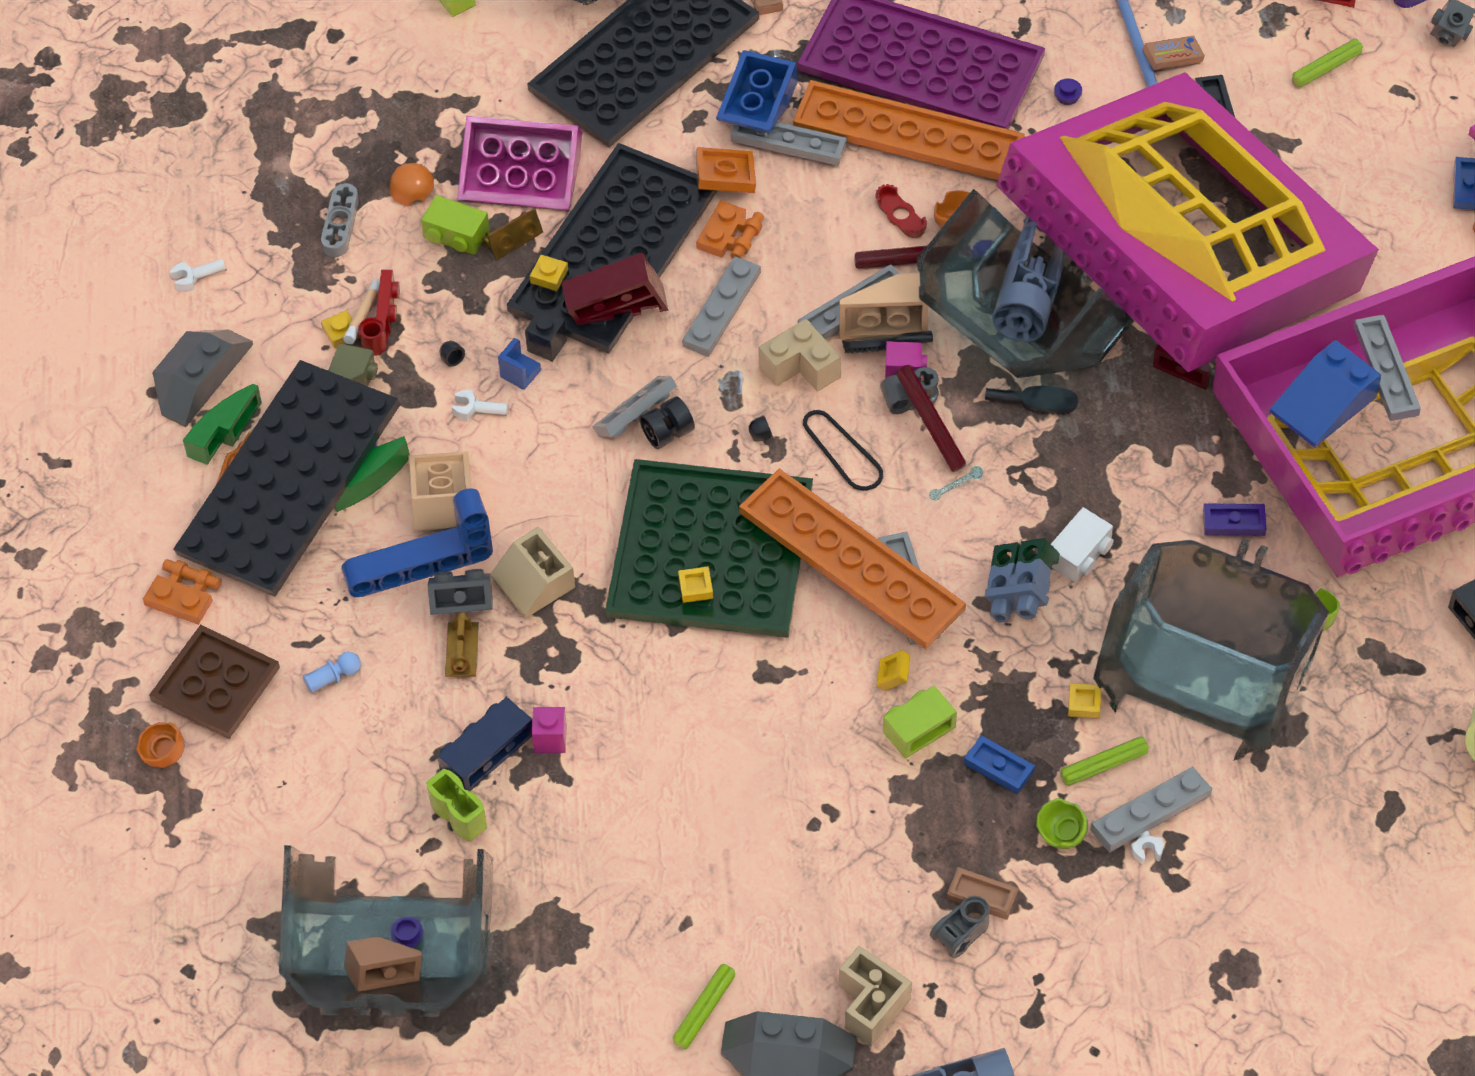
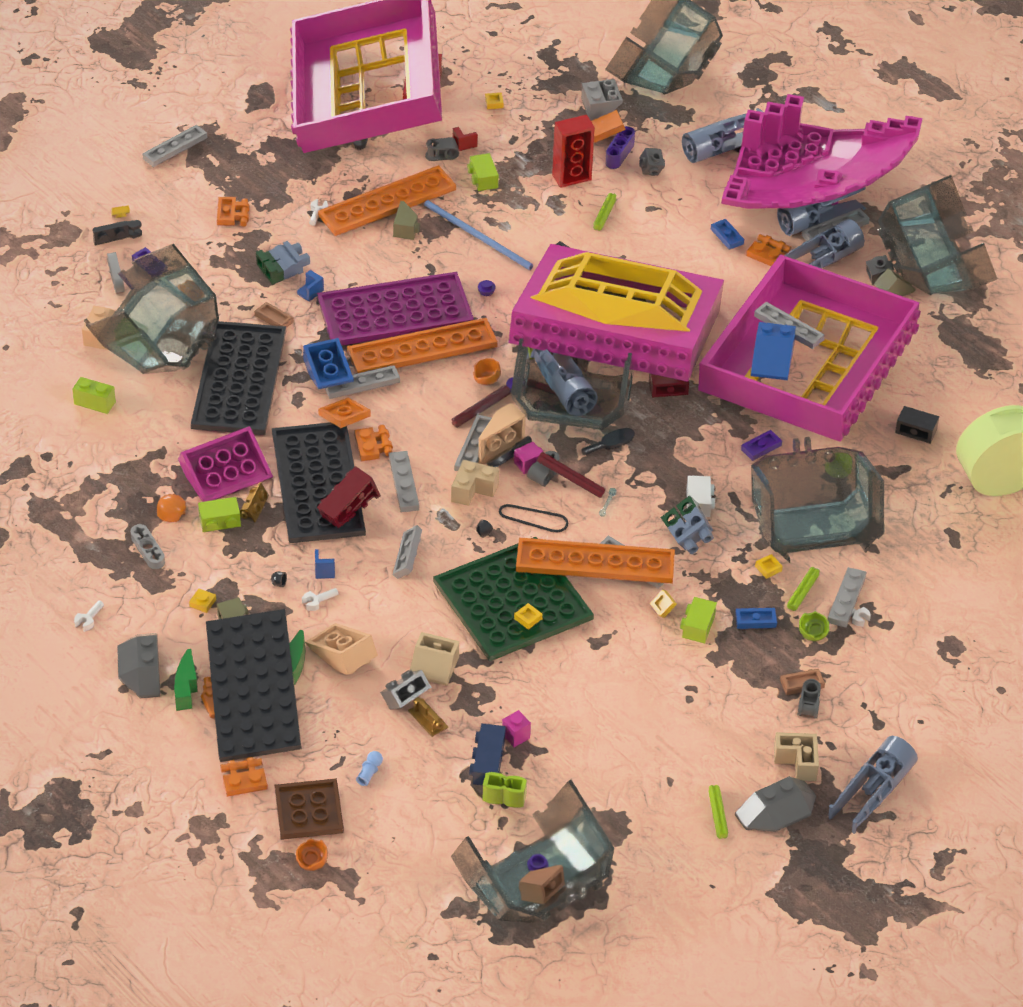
camera: 40 degrees left, 10 degrees down
blue beam [341,488,493,597] -> none
light nougat bar [343,279,380,344] -> none
red plate [358,269,400,356] -> none
black brick [525,309,567,362] -> none
yellow plate [530,255,568,291] -> none
black wheel [639,396,695,449] -> none
red piece [875,184,927,238] -> none
nougat tile [1142,35,1205,70] -> none

